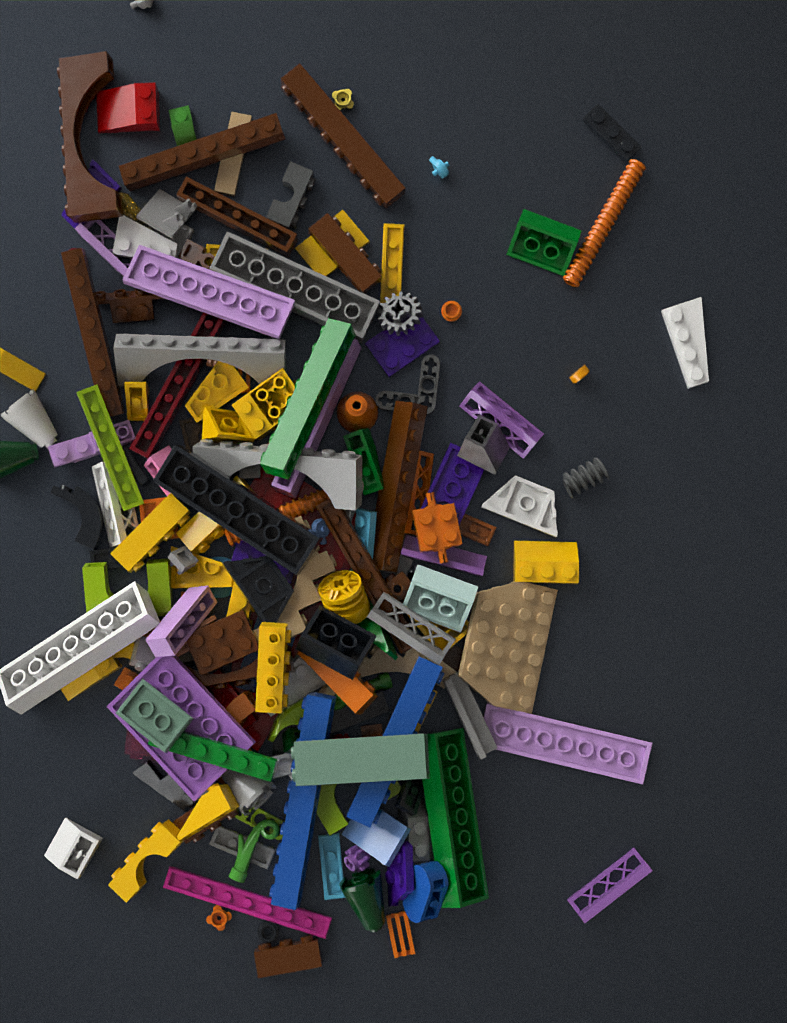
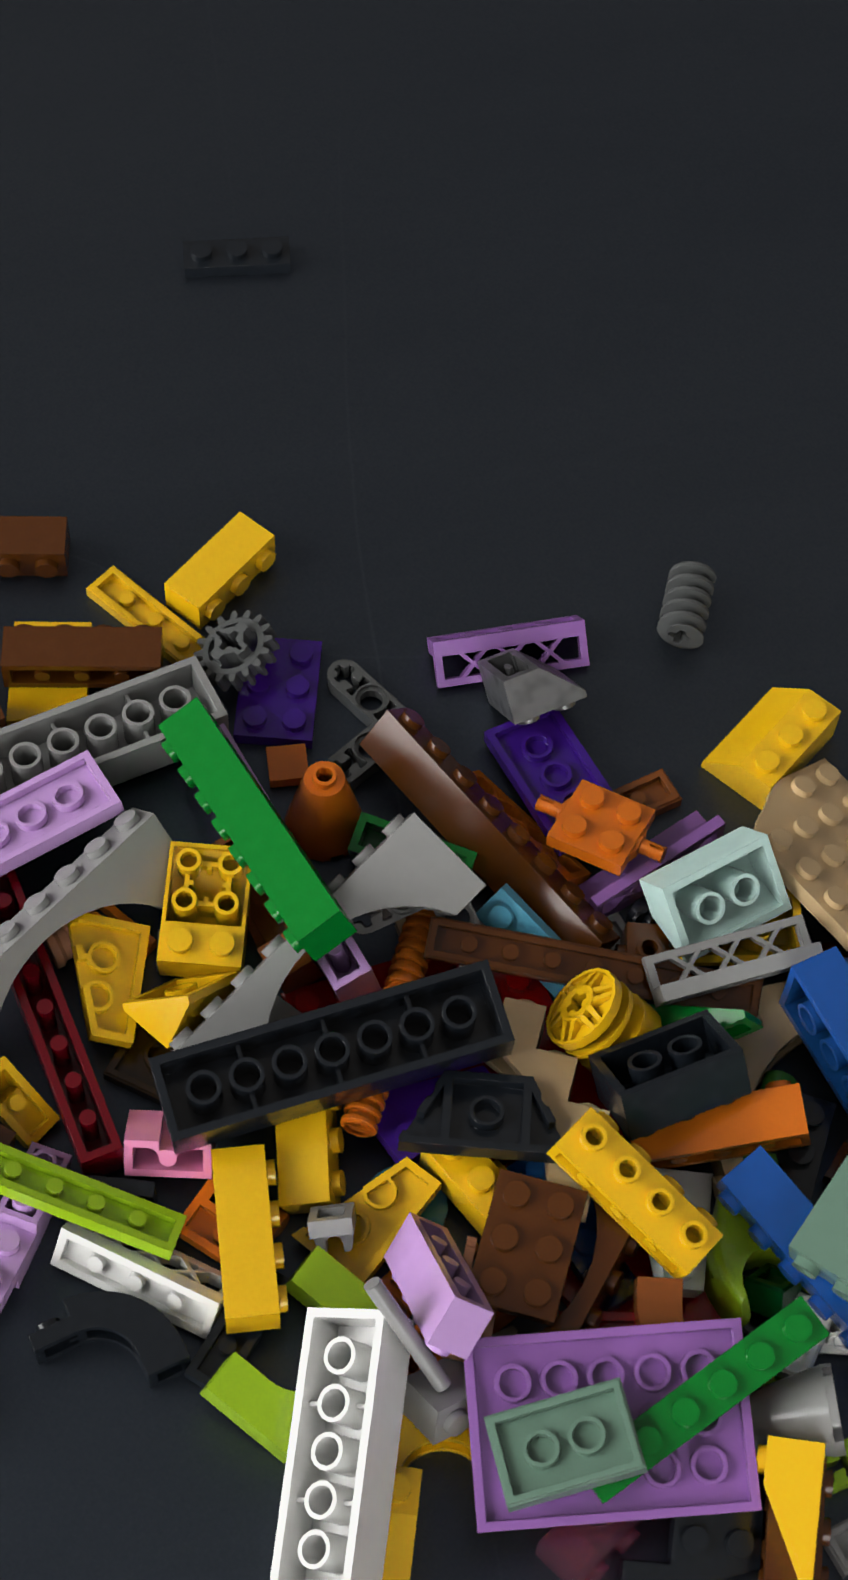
camera: 50 degrees left, 25 degrees down
orange plate [114,667,139,690] -> none
medium azure piece [429,156,450,179] -> none
orange plate [441,301,462,322] -> none
white wing [481,475,558,538] -> none
green slope [506,209,582,276] -> none
orange piece [563,159,646,287] -> none
light orange tile [569,365,590,384] -> none
white wing [661,297,709,389] -> none
none -> yellow brick [164,511,276,630]
none -> orange tile [266,743,308,788]
none -> light grey bar [364,1277,451,1392]

